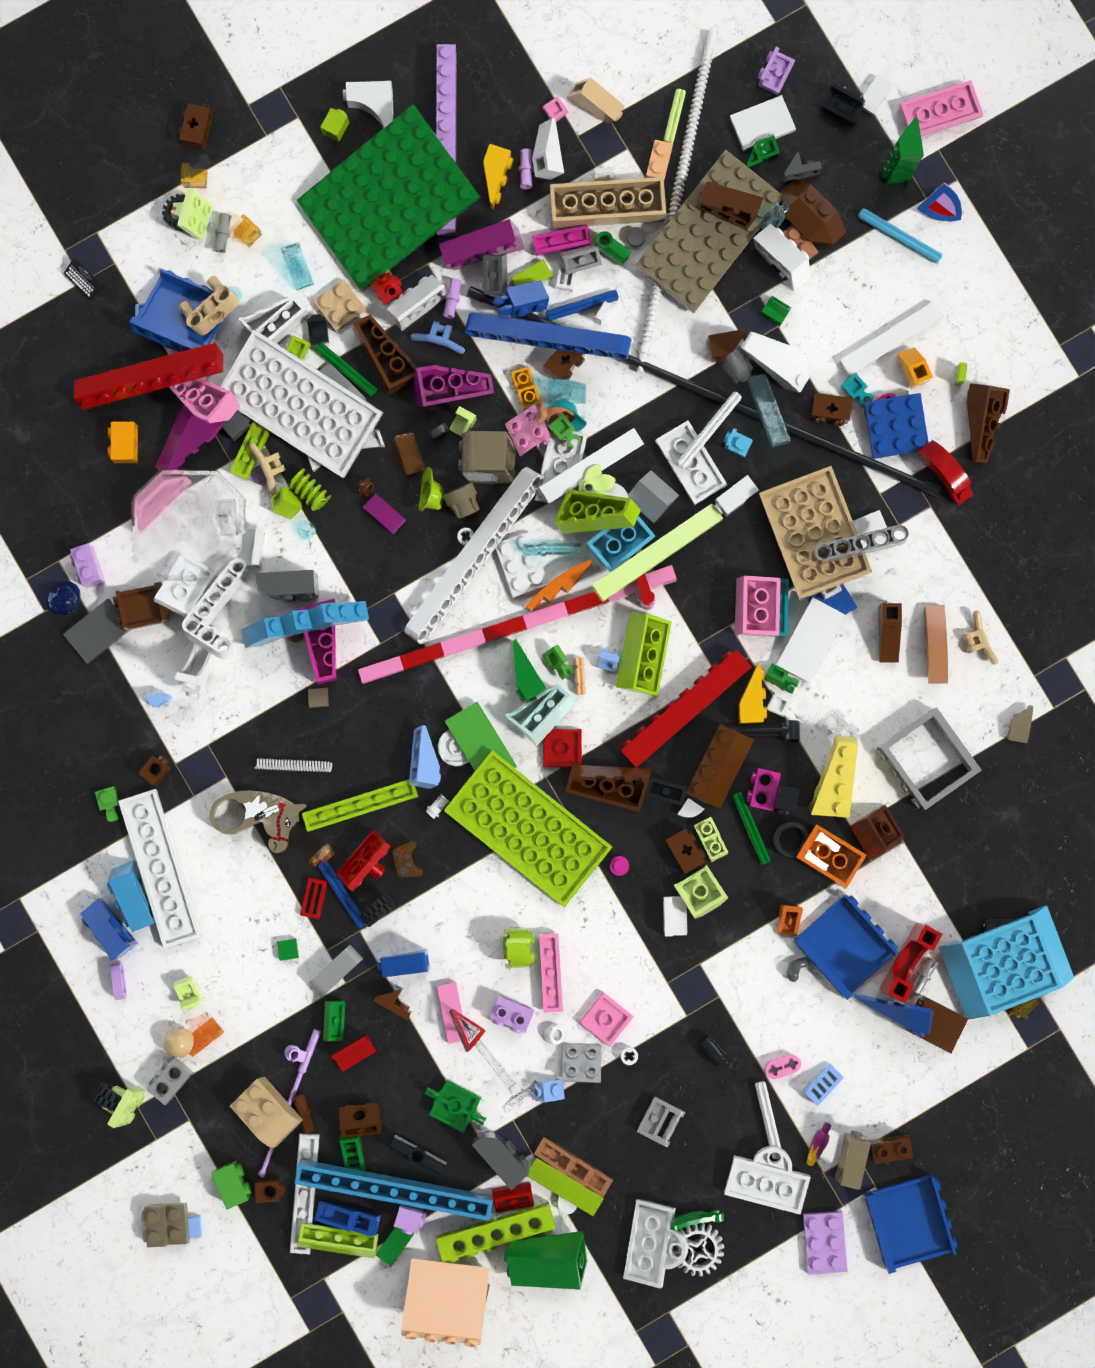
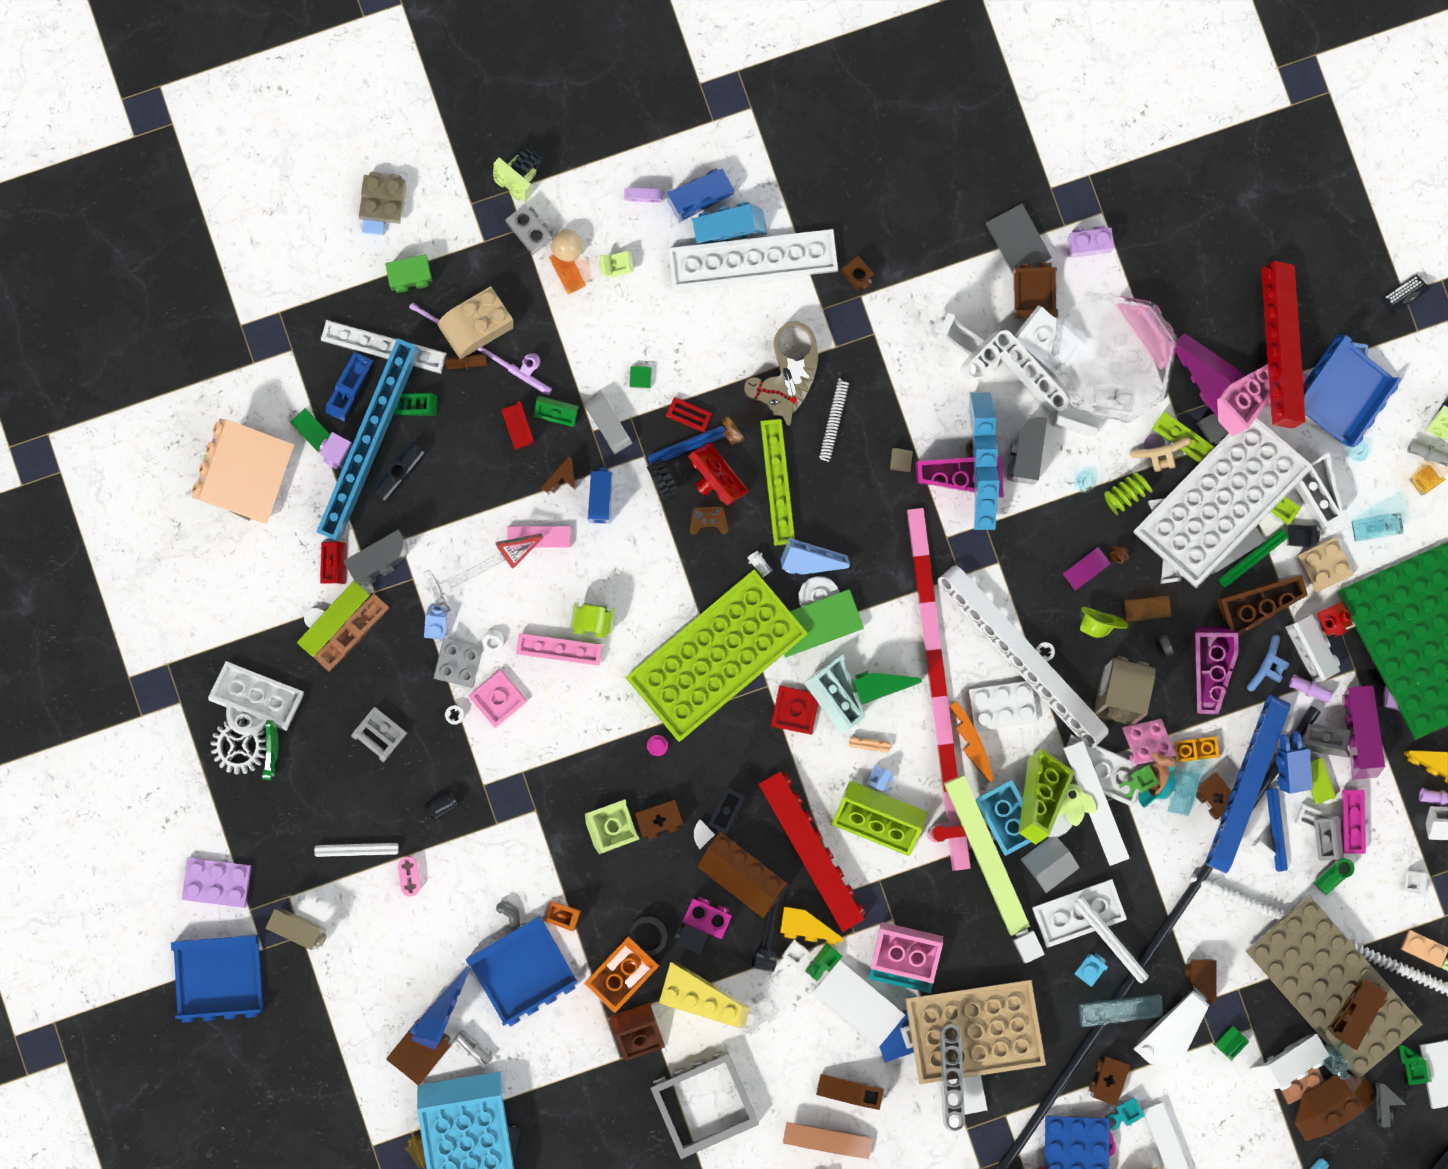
camera: 105 degrees right, 0 degrees up
clear blue piece [46,581,81,618] -> none
bright green plate [95,786,120,822] -> none
light orange brick [108,422,138,463] -> none
light blue slope [145,694,172,709] -> none
tan piece [179,276,239,336] -> none
reddish brown brick [255,1178,285,1203] -> none
lime panel [271,486,302,519] -> none
lime slope [297,1223,378,1258] -> none
reddish brown brick [339,1102,382,1138] -> none
green plate [424,1079,486,1133] -> none
lime brick [436,1202,556,1263] -> none
dark tan piece [443,482,480,519] -> none
yellowish green panel [450,406,477,437] -> none
lavender brick [490,995,534,1034] -> none
green slope [504,1231,588,1290] -> none
clear light blue pin [523,542,581,557] -> none
bright green plate [542,644,574,680] -> none
tan brick [550,177,666,228] -> none
reddish brown wedge [565,765,651,812] -> none
flat silver tile [626,227,645,247] -> none
white panel [663,896,687,936] -> none
yellowish green slope [694,817,728,862] -> none
clear slope [722,346,753,384] -> none
white plate [724,1146,811,1214] -> none
white tile [732,475,759,500] -> none
green axle [732,792,770,865] -> none
light blue slope [802,1063,844,1106] -> none
magenta piece [806,1122,832,1166] -> none
reddish brown brick [868,1135,913,1164] -> none
red arch [879,922,943,1003] -> none

